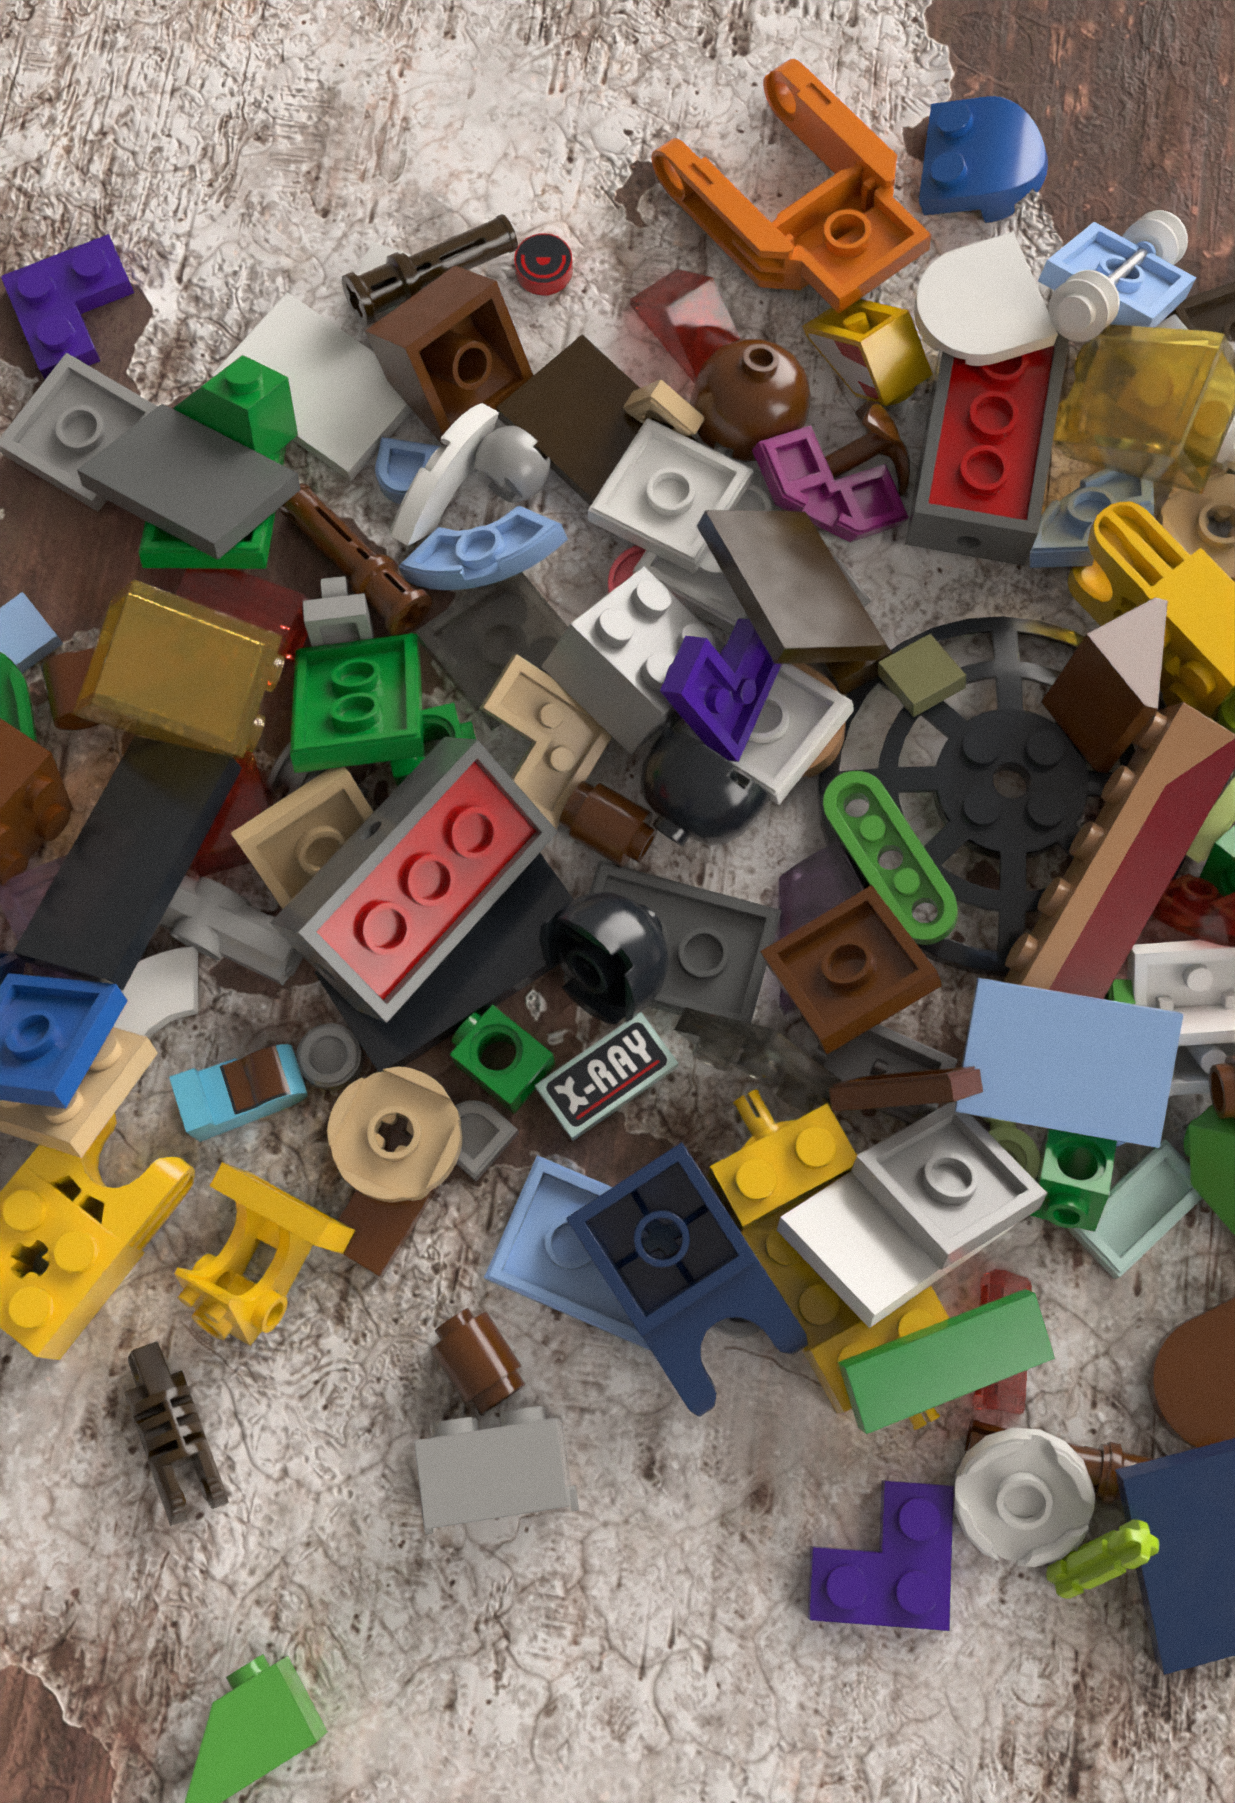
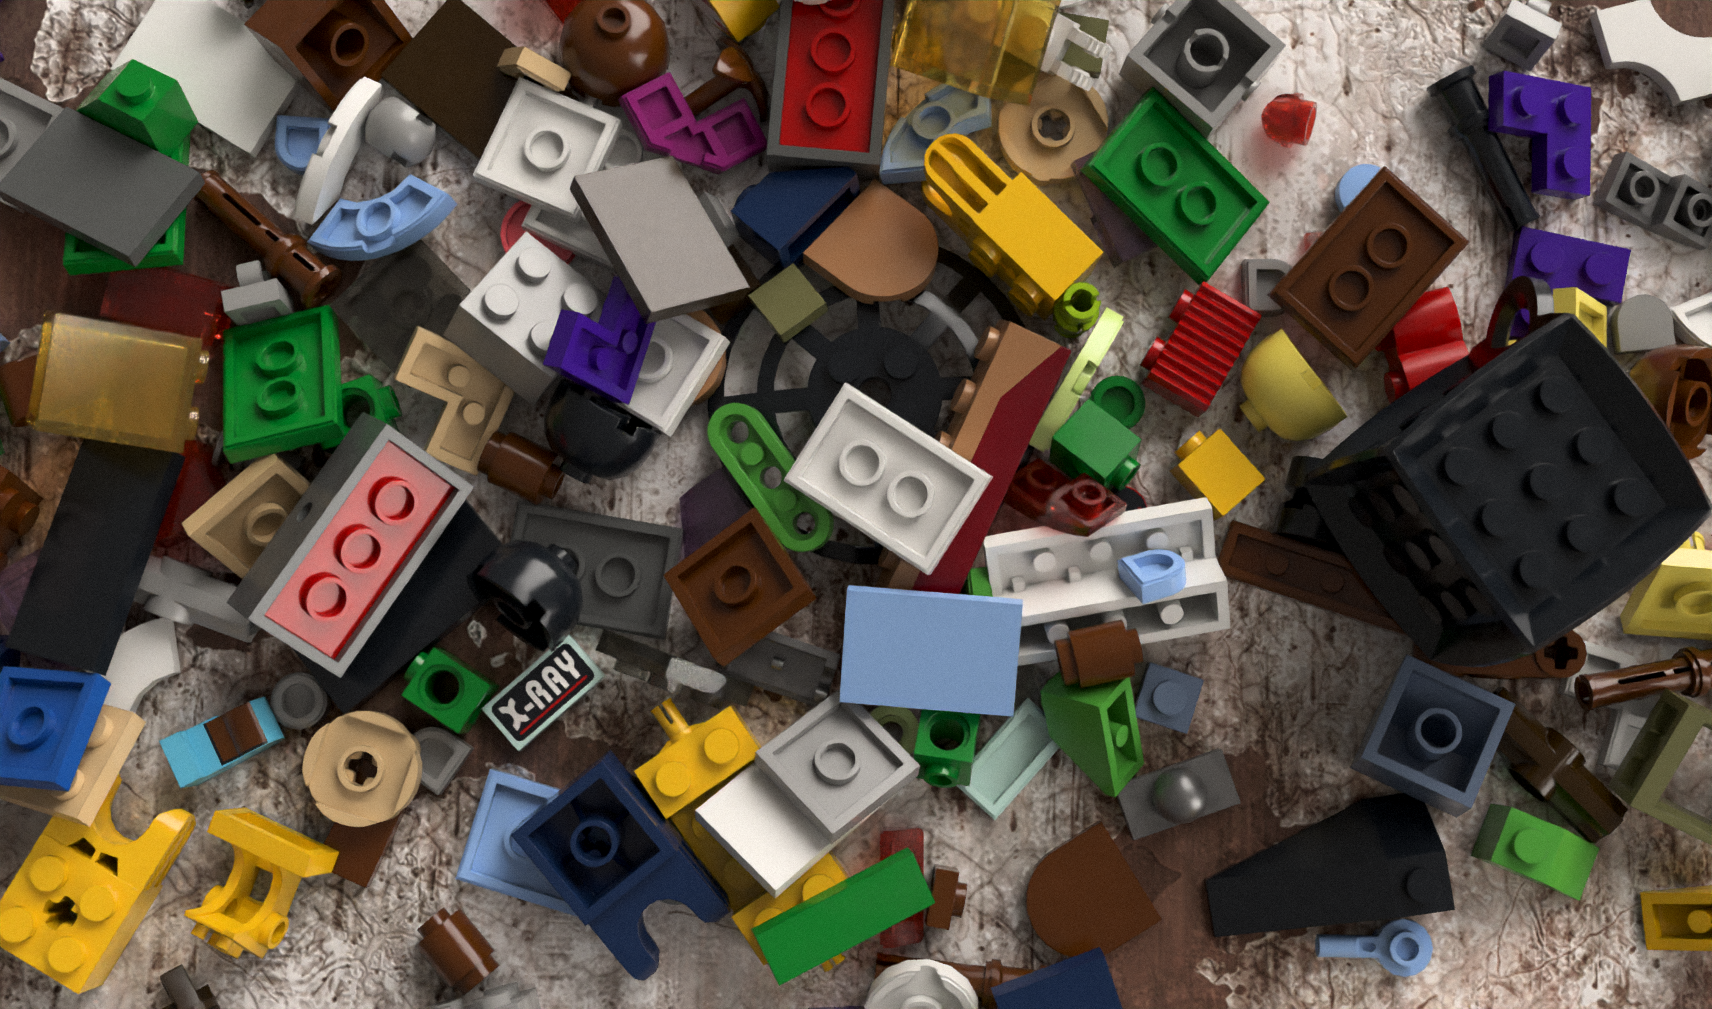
camera: 10 degrees left, 10 degrees up
reddish brown tile [829,1066,983,1112] -> none
reddish brown slope [1041,597,1168,774] -> none
none -> dark blue slope [730,167,861,271]
none -> white tile [783,383,993,575]
none -> medium nougat tile [803,179,939,304]
none -> reddish brown plate [924,864,967,930]

